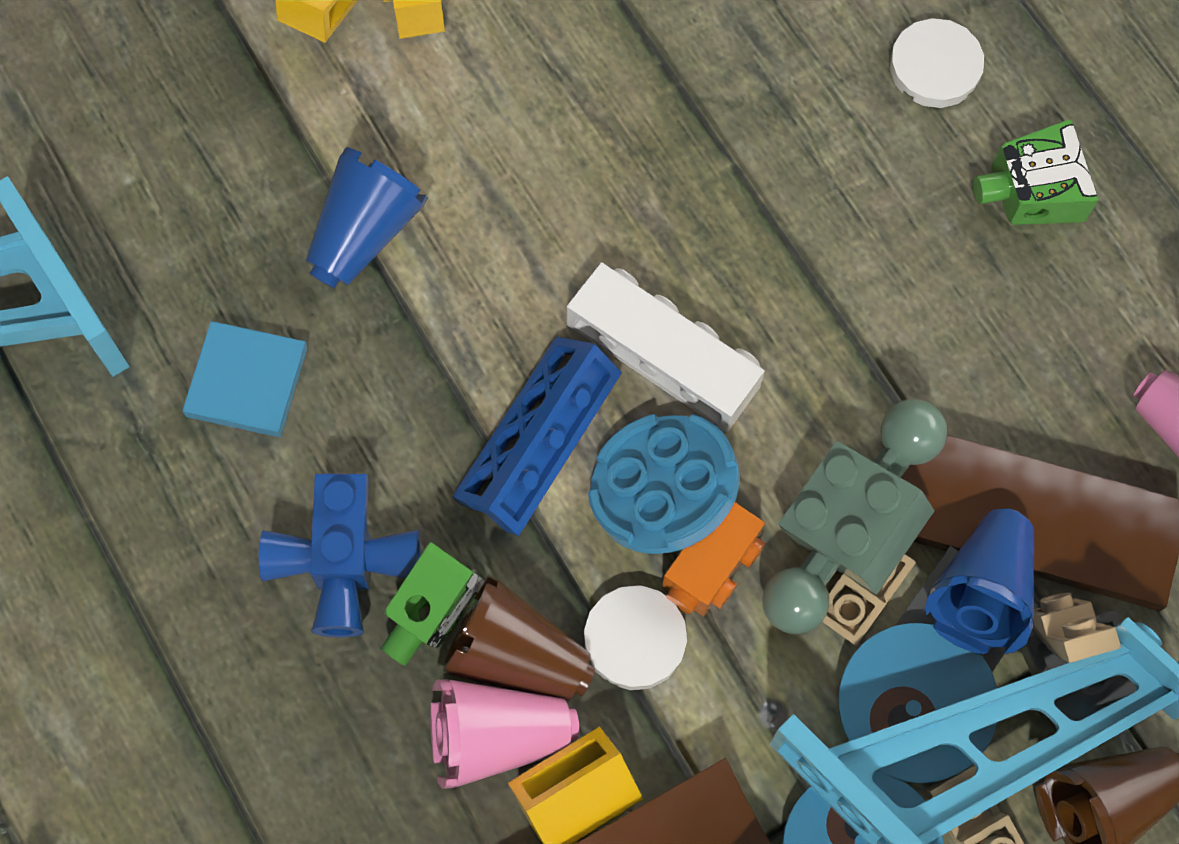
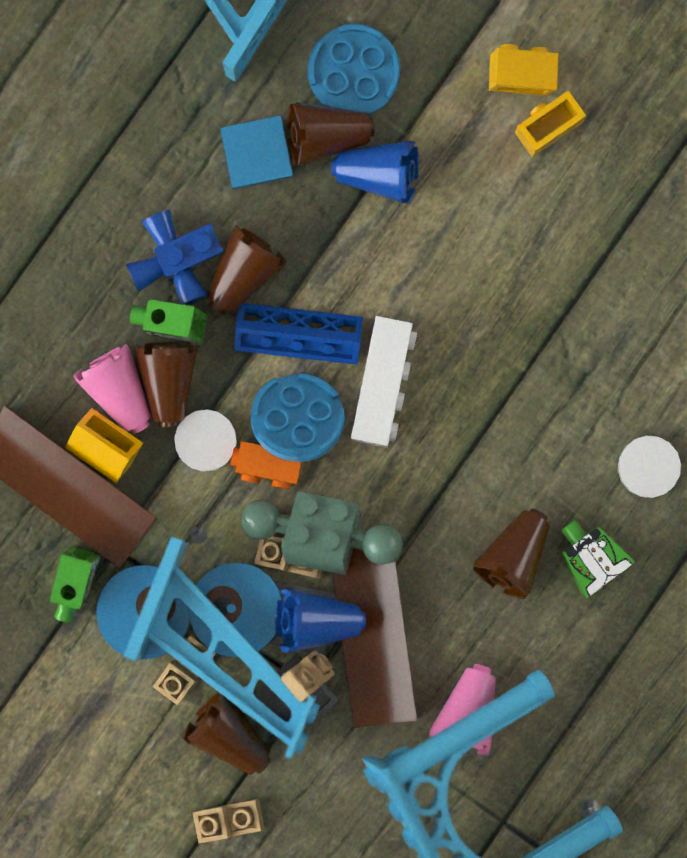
camera: 70 degrees right, 15 degrees up
none -> reddish brown cone [207,225,287,315]
none -> reddish brown cone [287,102,375,165]
none -> dark azure tile [308,24,400,115]
none -> reddish brown cone [473,509,550,599]

